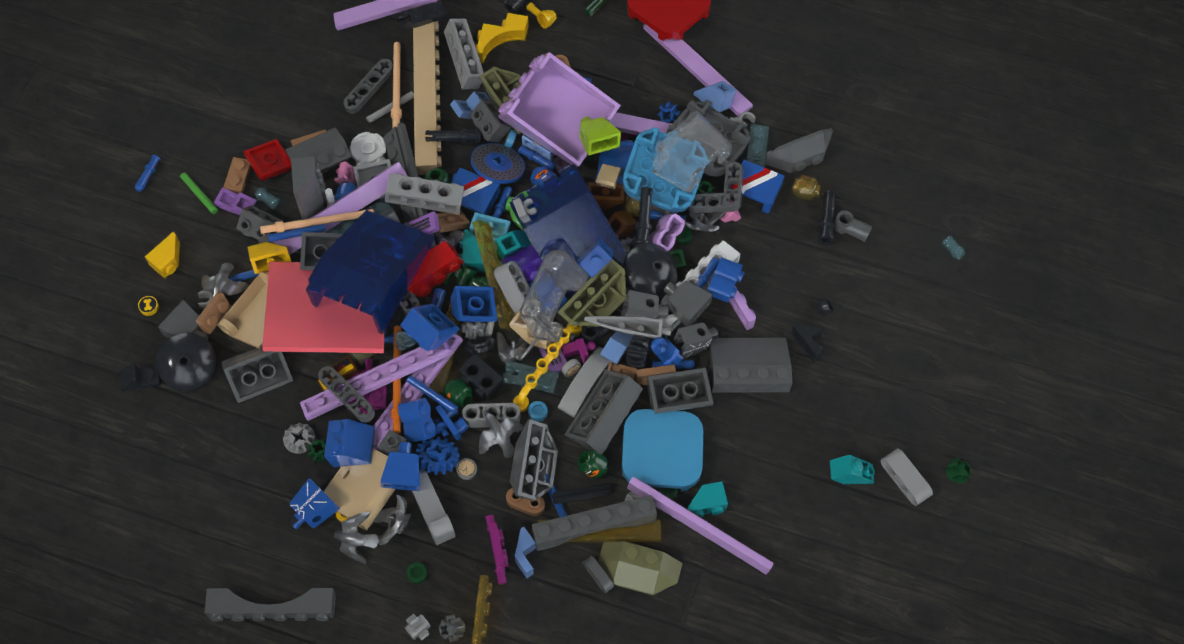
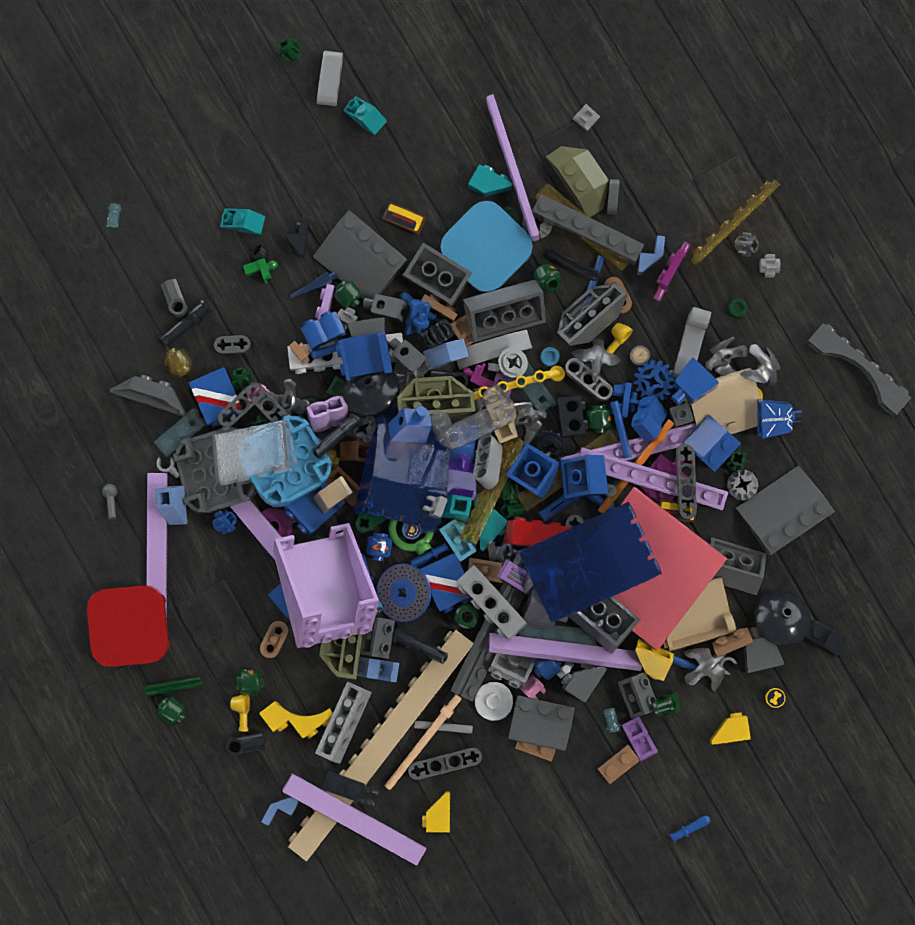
camera: 140 degrees left, 20 degrees up
bright green bar [180,172,218,214] -> none
red tile [244,139,292,181] -> none
light nougat bar [260,209,374,234] -> none
blue bar [268,224,326,242] -> none
lime torso [579,116,621,156] -> none
light grey piece [584,316,671,339] -> none
none -> dark grey bar [102,484,117,520]
none -> dark grey beam [214,335,251,355]
none -> teal slope [220,208,265,234]
none -> dark green gear [229,368,255,392]
none -> dark green head [236,670,264,695]
none -> green piece [243,258,278,284]
none -> medium nougat plate [289,341,310,365]
none -> dark blue piece [290,271,339,298]
none -> dark green head [334,280,362,308]
none -> blue panel [336,331,392,381]
none -> light grey gear [337,307,358,331]
none -> slope [382,202,427,235]
none -> yellow slope [422,791,450,832]
none -> light grey gear [497,348,528,378]
none -> light grey tile [573,104,600,131]
none -> yellow bar [606,323,633,354]
none -> dark green piece [653,693,682,717]
none -> dark grey slope [736,466,835,556]

